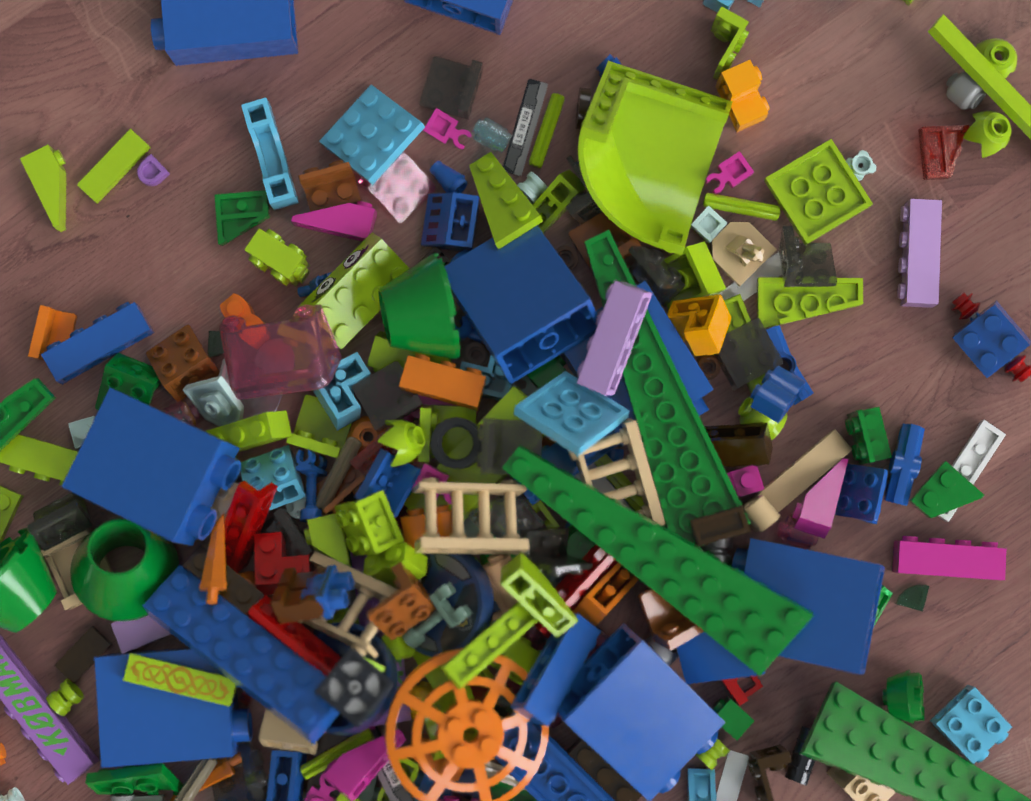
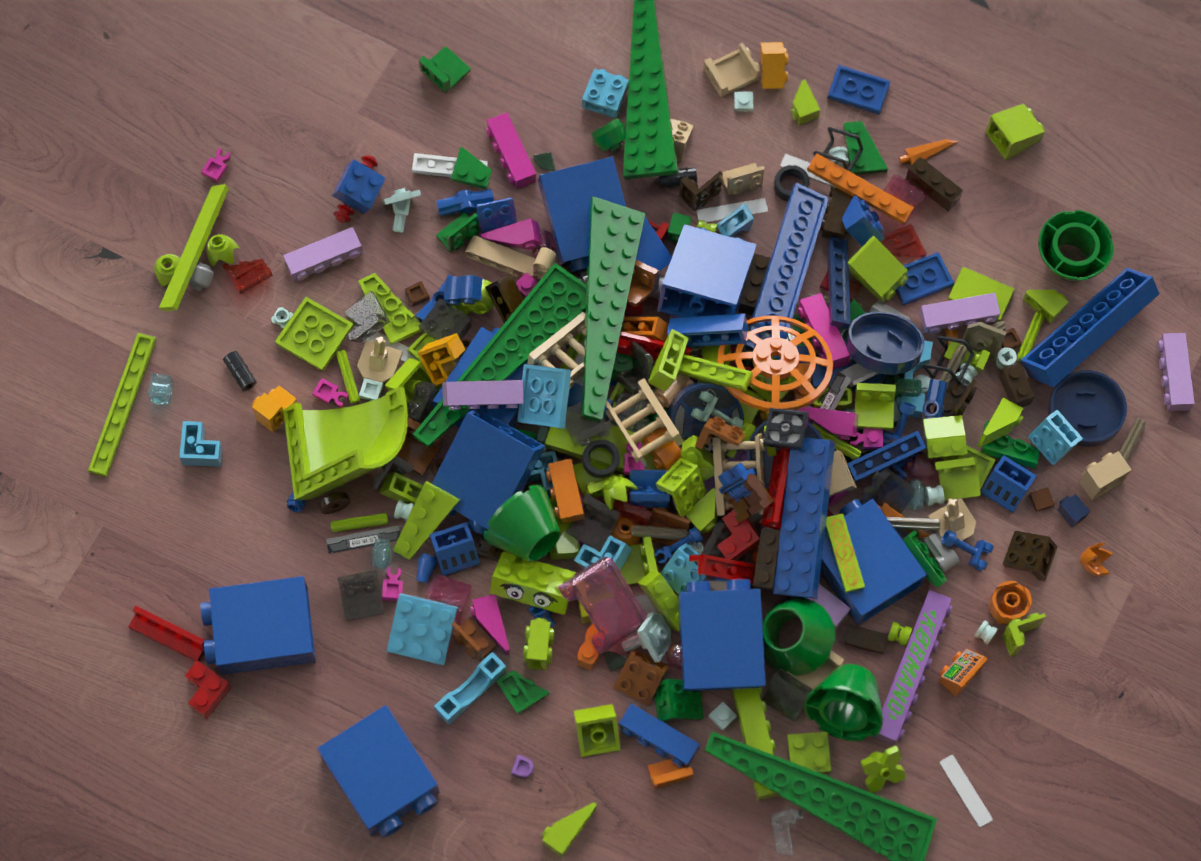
camera: 120 degrees left, 15 degrees down
lime tile [77,128,151,204] -> none
orange bar [199,512,227,605] -> none
dark brown tile [689,505,751,547] -> none
lime bracket [710,6,749,80] -> none
none -> black axle [223,351,257,391]
none -> light aqua piece [382,188,421,233]
none -> reddish brown tile [404,281,430,306]
none -> lime slope [574,704,621,757]

